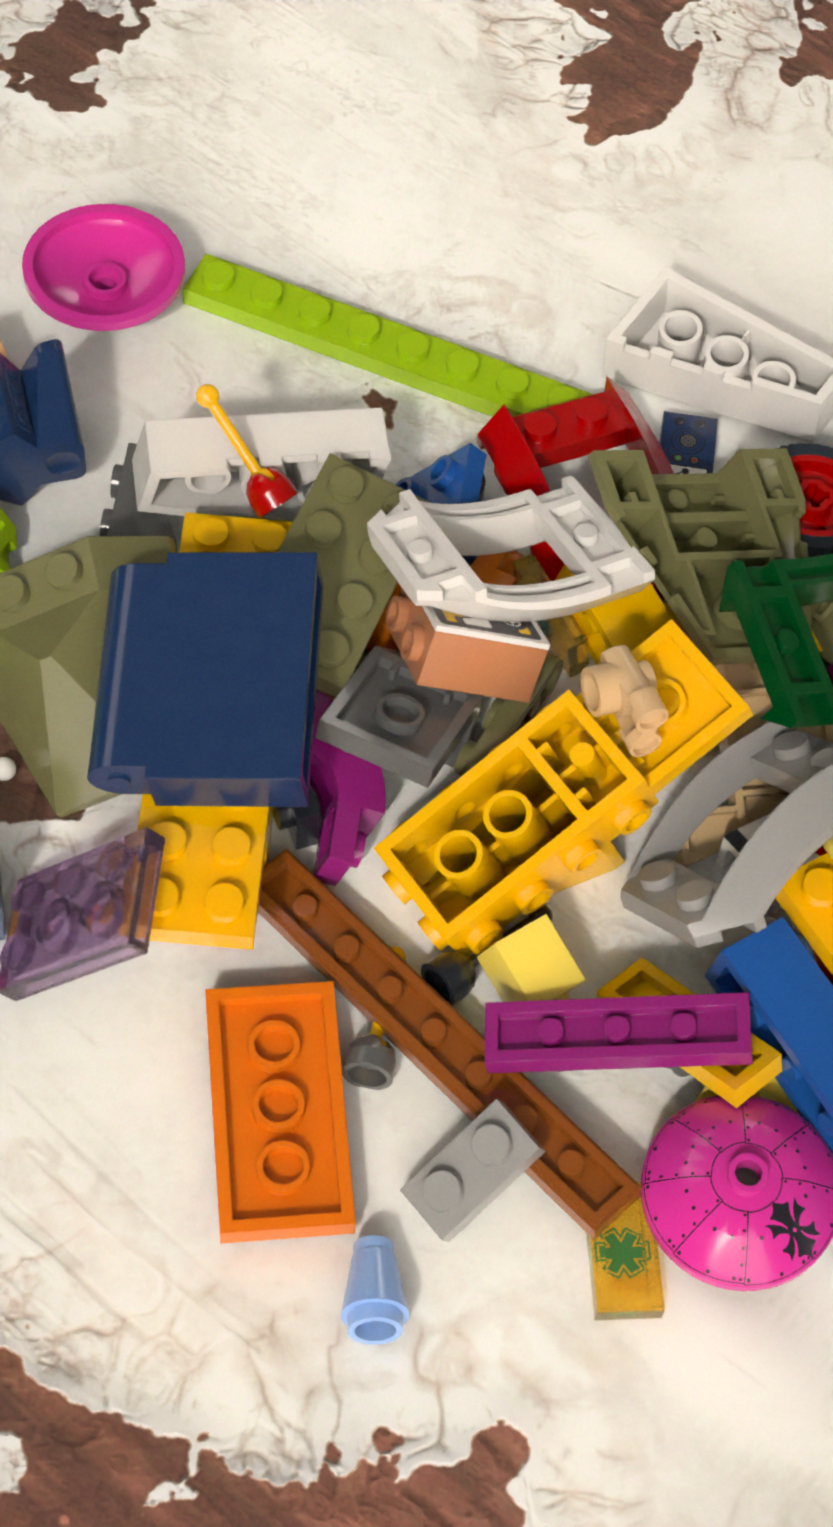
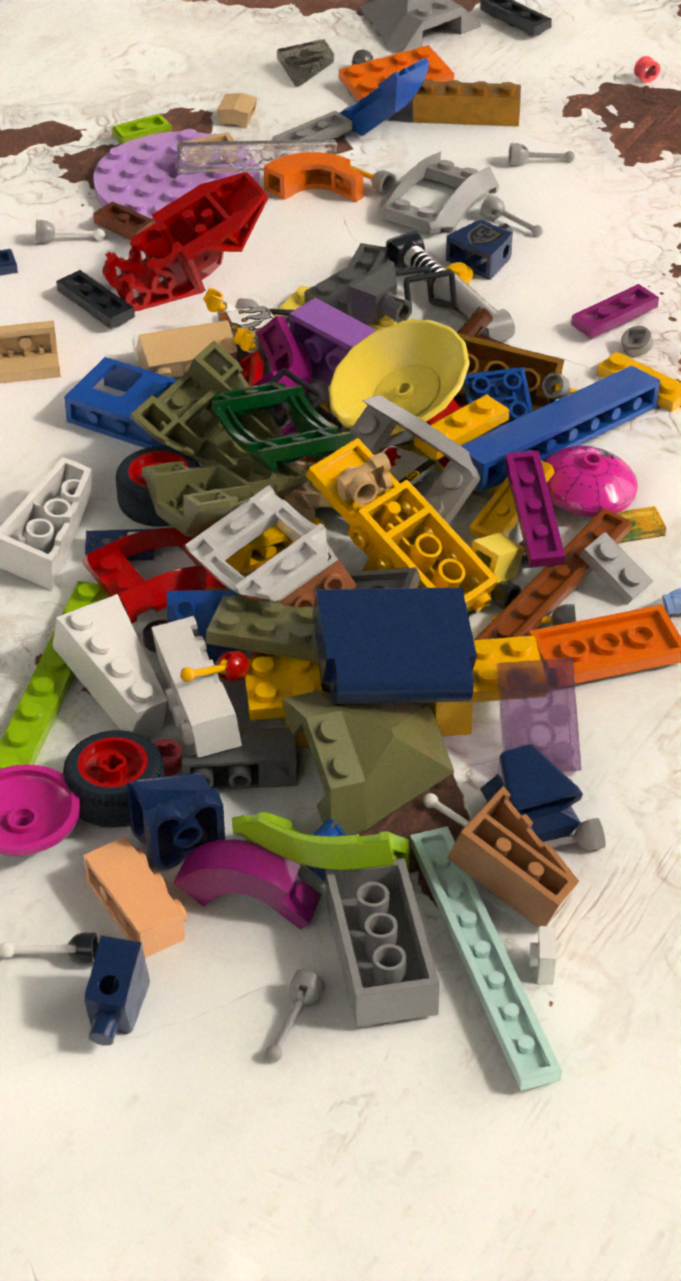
camera: 95 degrees left, 15 degrees down
none -> white wedge [53,594,168,737]
none -> wheel [63,730,165,828]

